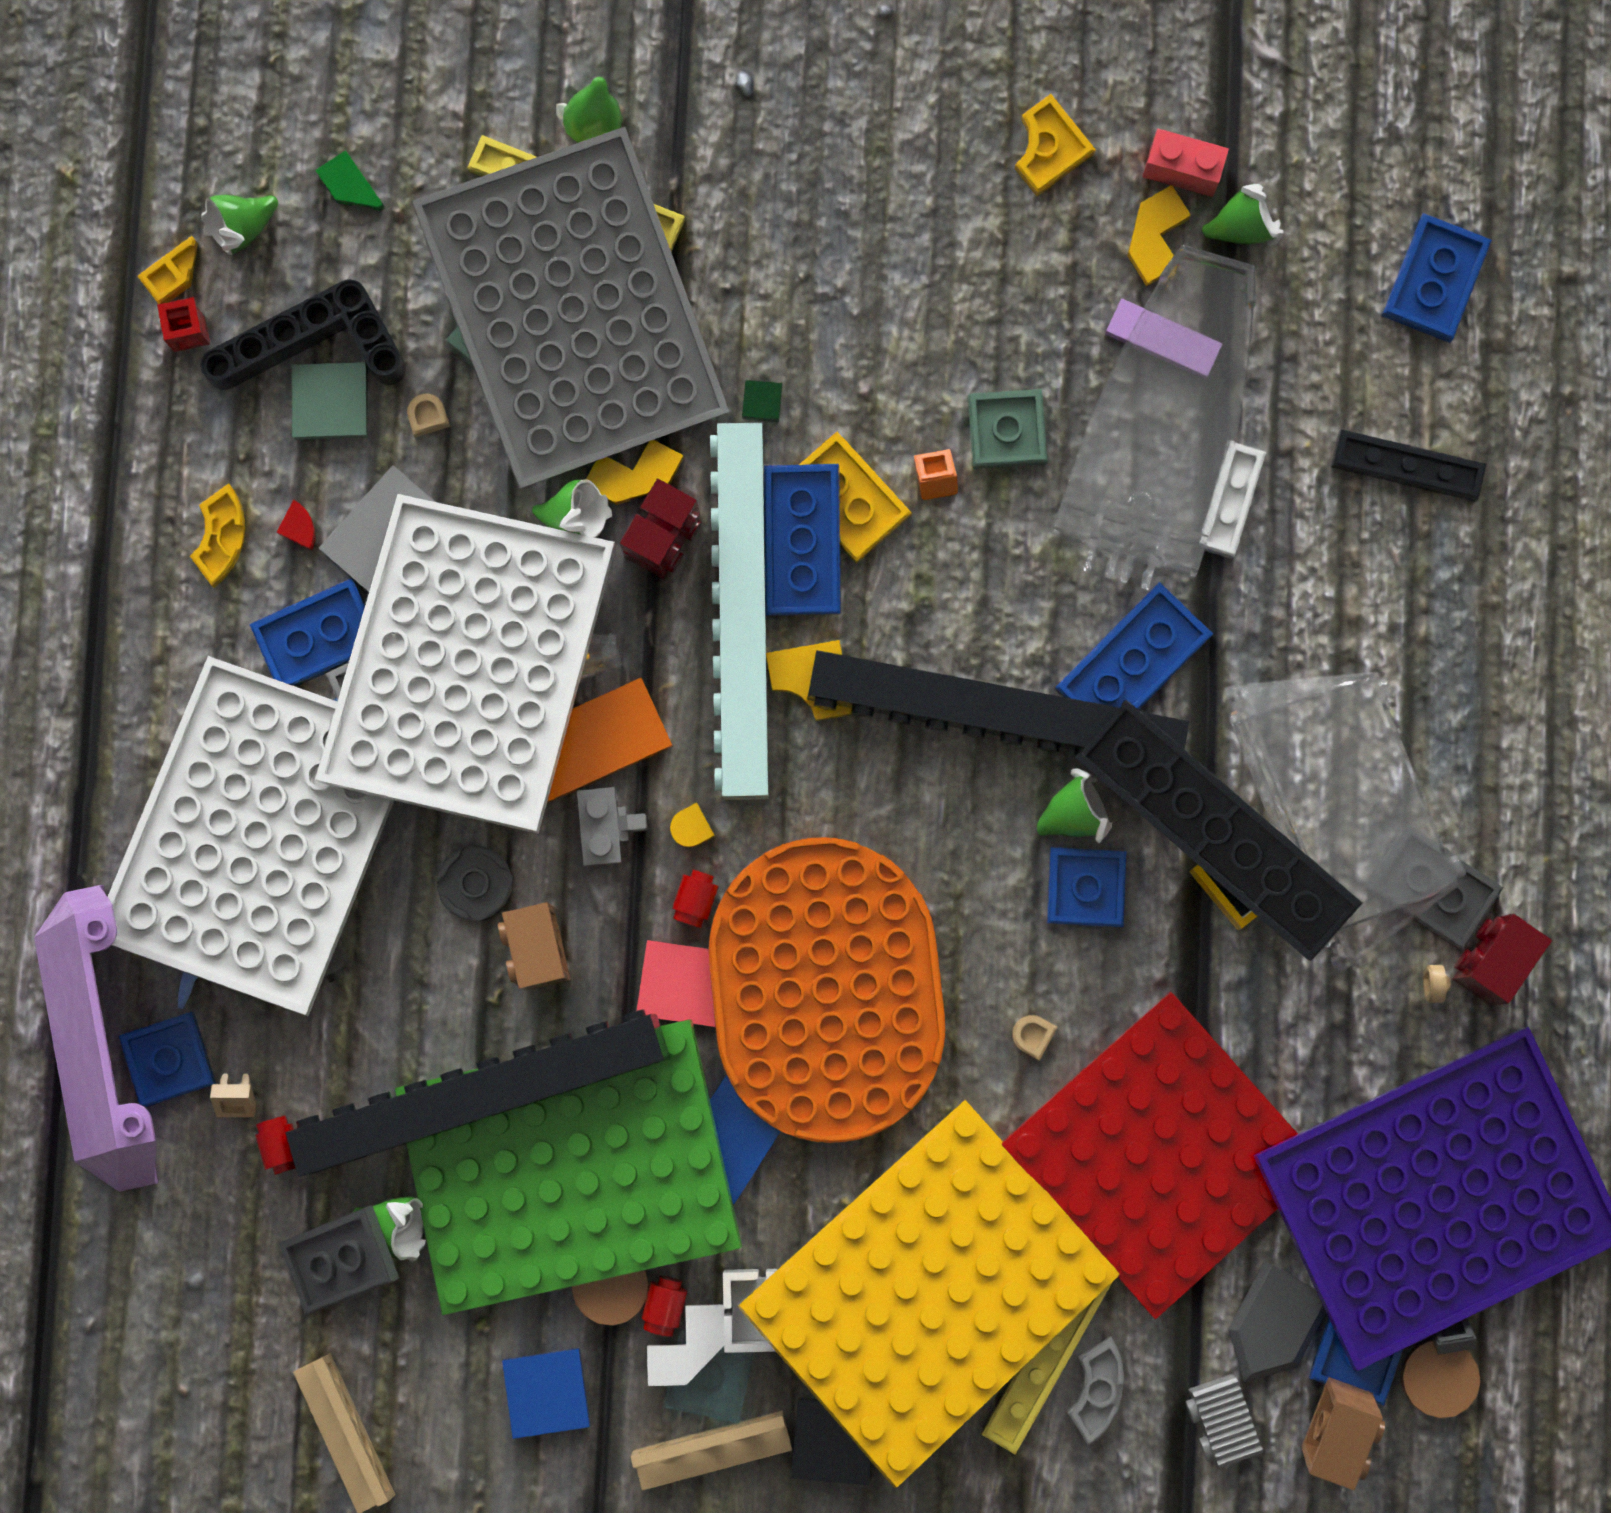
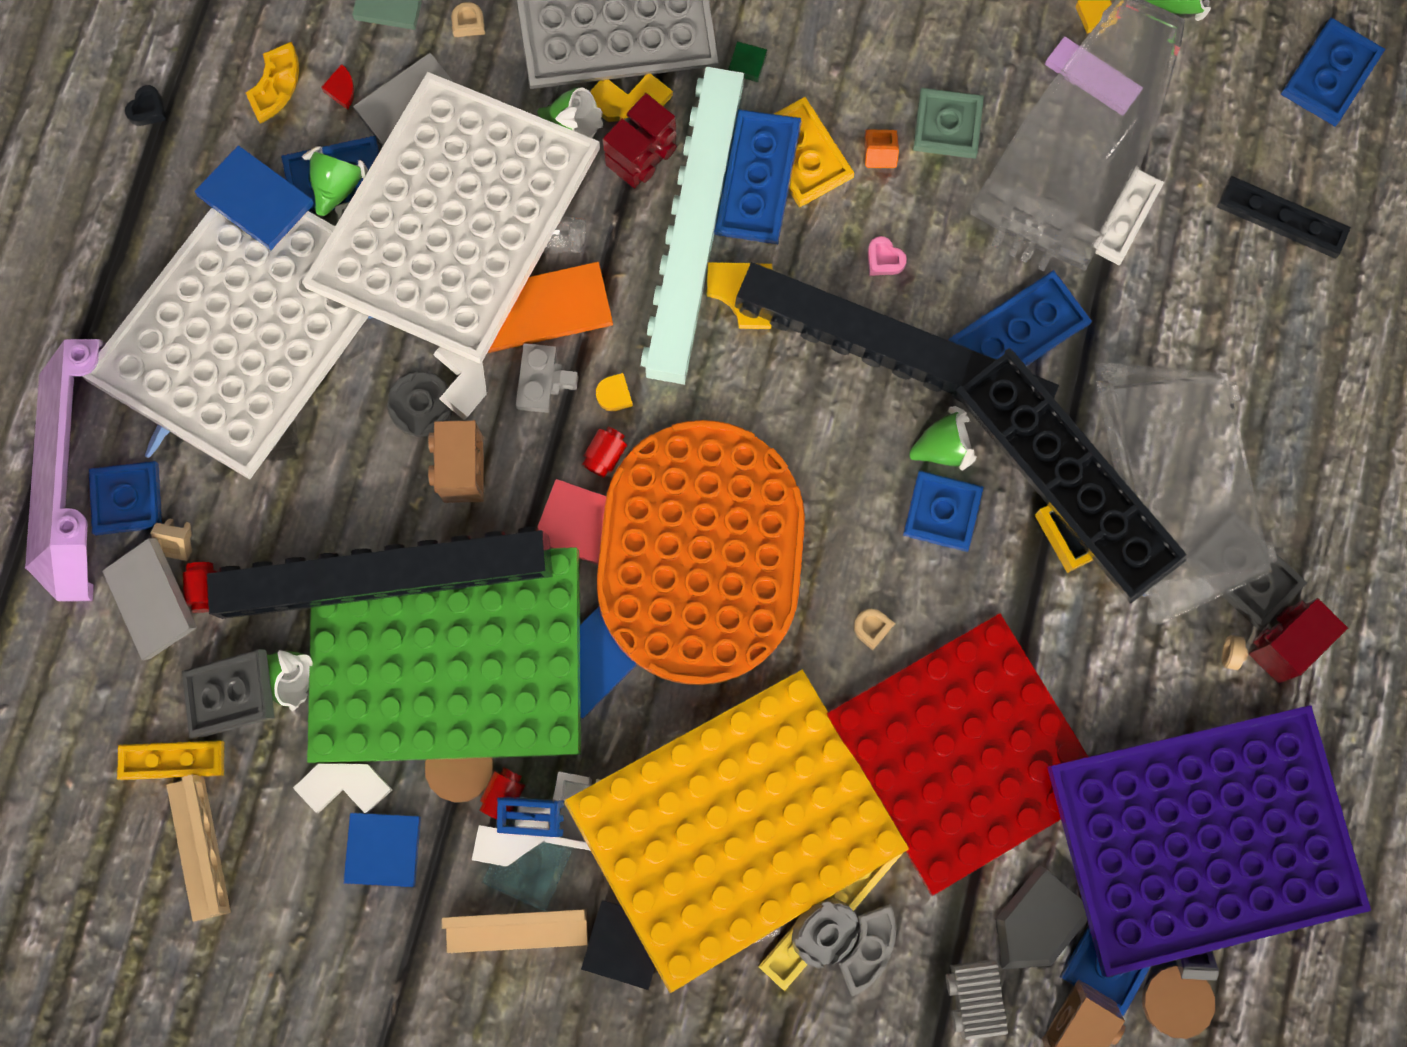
camera: 10 degrees right, 5 degrees down
none -> light grey tile [102,538,197,660]
none -> yellow tile [117,741,225,780]
none -> black tile [125,85,166,126]
none -> blue tile [195,145,314,250]
none -> white tile [293,764,393,814]
none -> bright green hat [302,146,368,216]
none -> white tile [433,347,487,420]
none -> blue tile [497,797,564,837]
none -> tile [792,898,858,968]
none -> bright pink tile [868,236,907,276]

